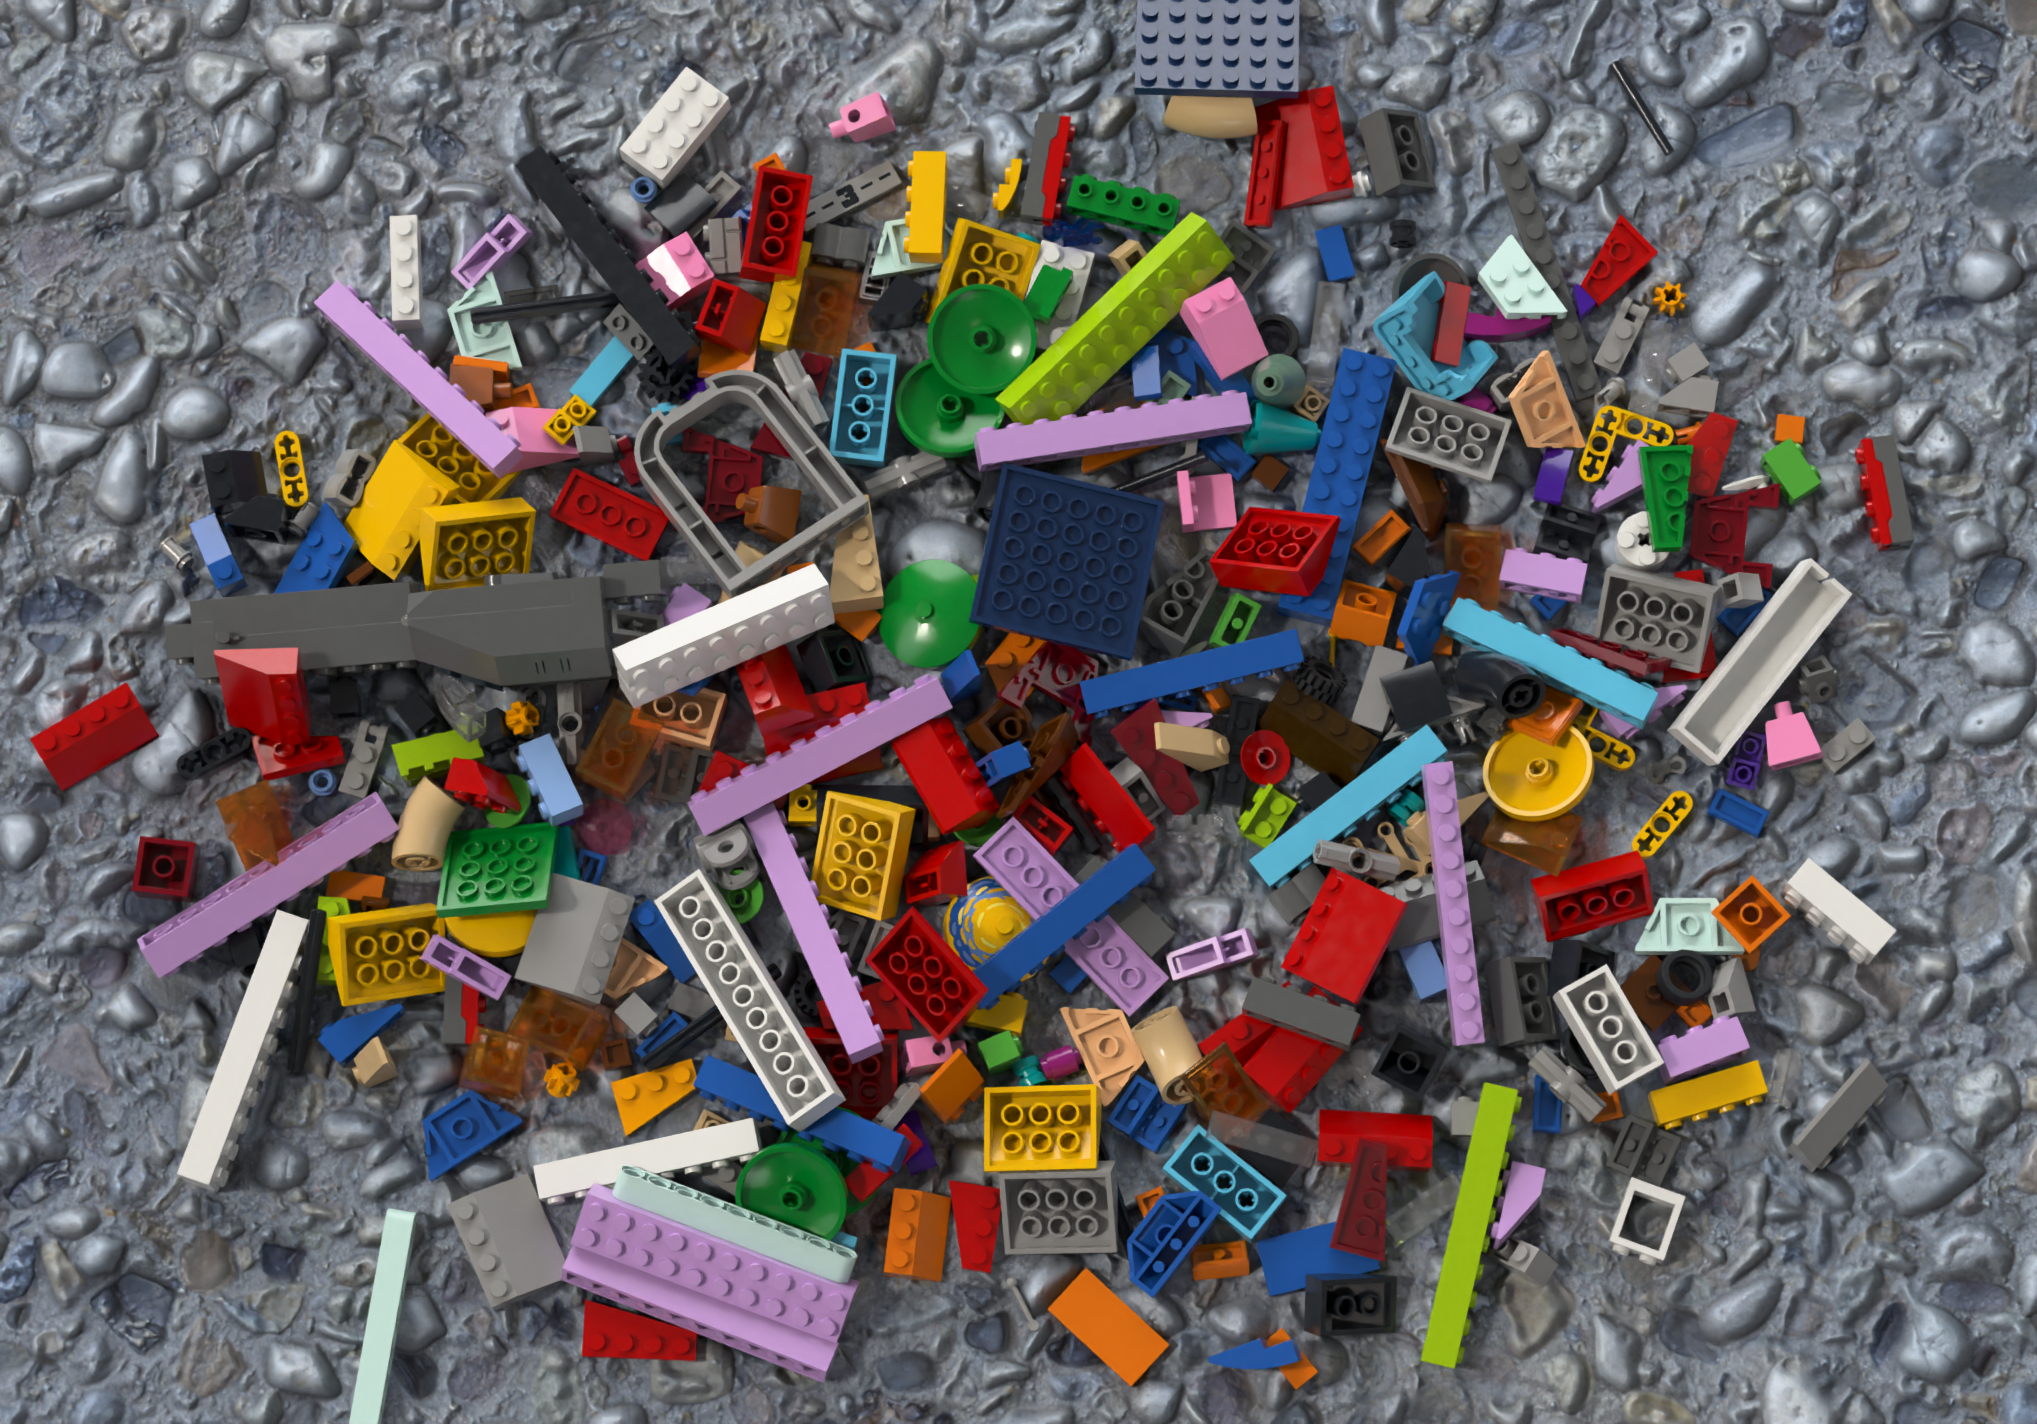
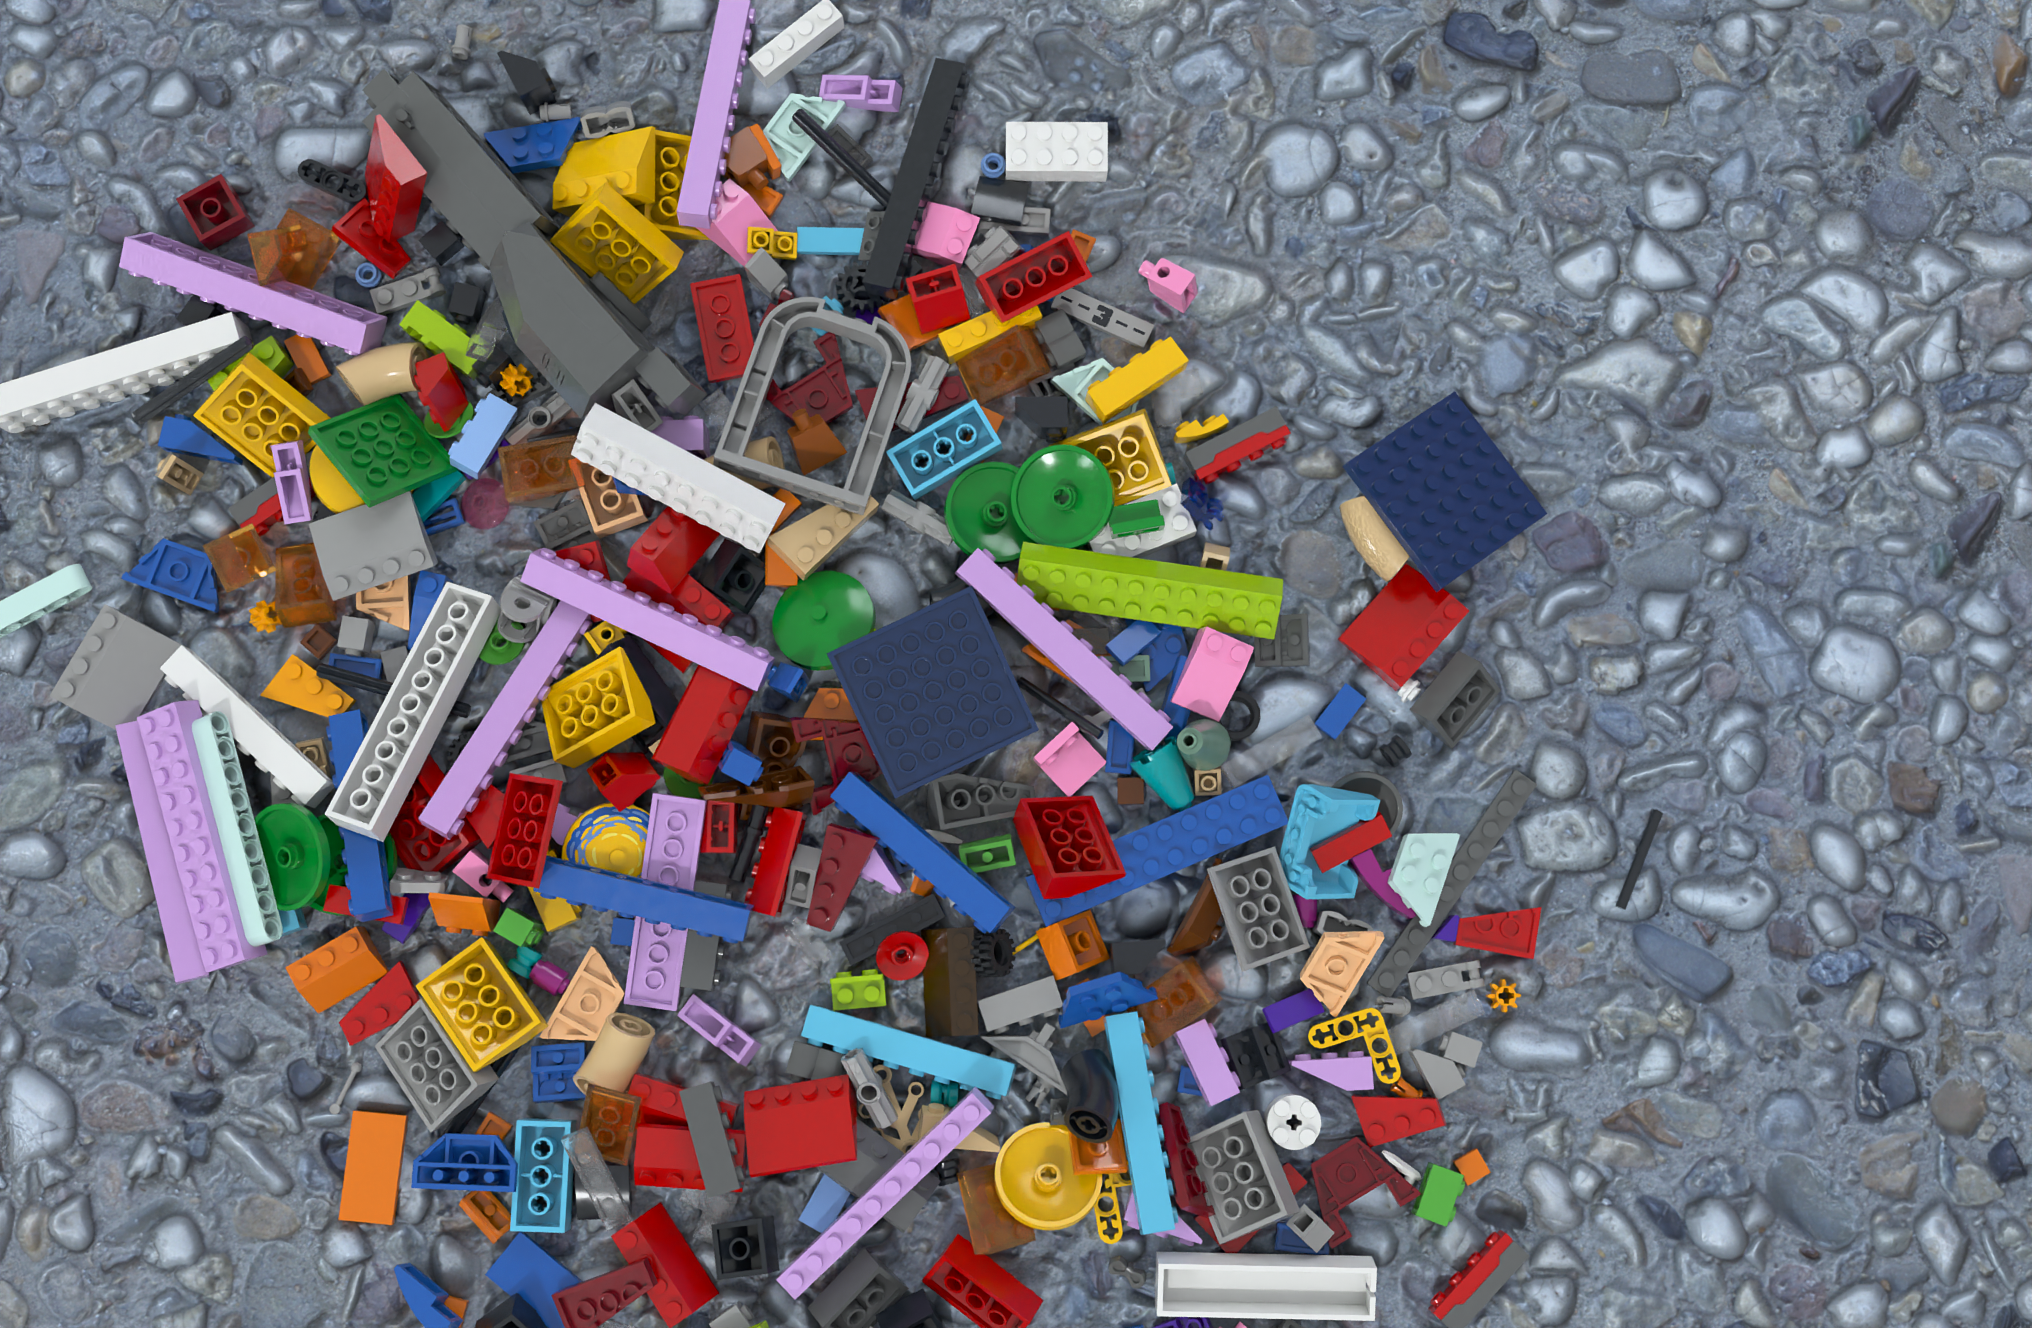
camera: 45 degrees right, 5 degrees up
red slope [30,682,159,792] -> none
slope [189,513,248,597] -> none
black slope [202,450,268,516] -> none
yellow beam [274,431,310,510] -> none
reddish brown tile [346,561,378,587] -> none
red wing [582,1300,698,1362] -> none
green brick [1067,174,1180,237] -> none
tan slope [1154,722,1230,772] -> none
red tile [1244,120,1286,228] -> none
black brick [1296,770,1340,814] -> none
orange tile [1352,509,1411,567] -> none
black slope [1379,660,1453,731] -> none
yellow beam [1631,791,1693,860] -> none
green wing [1637,445,1693,553] -> none

